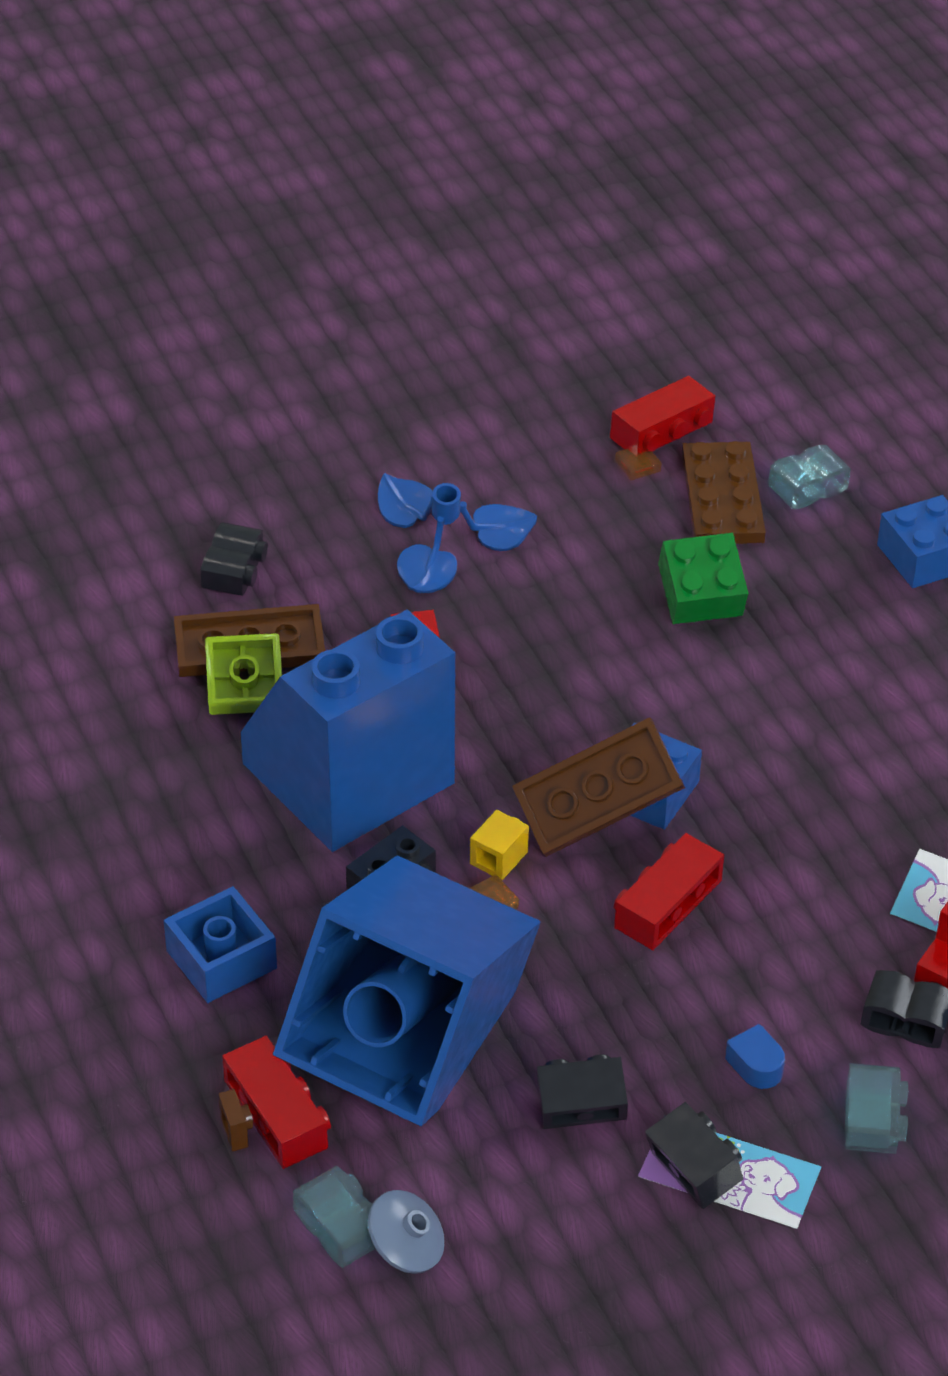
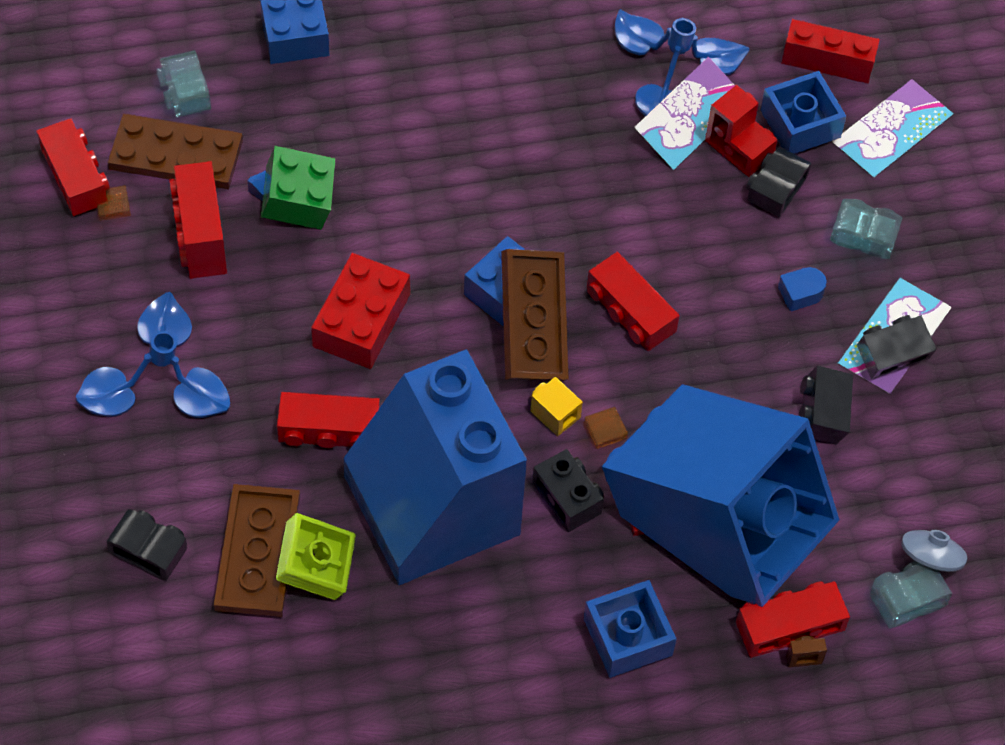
camera: 80 degrees left, 15 degrees up
none -> red brick [169,161,227,279]
none -> red brick [311,253,410,369]

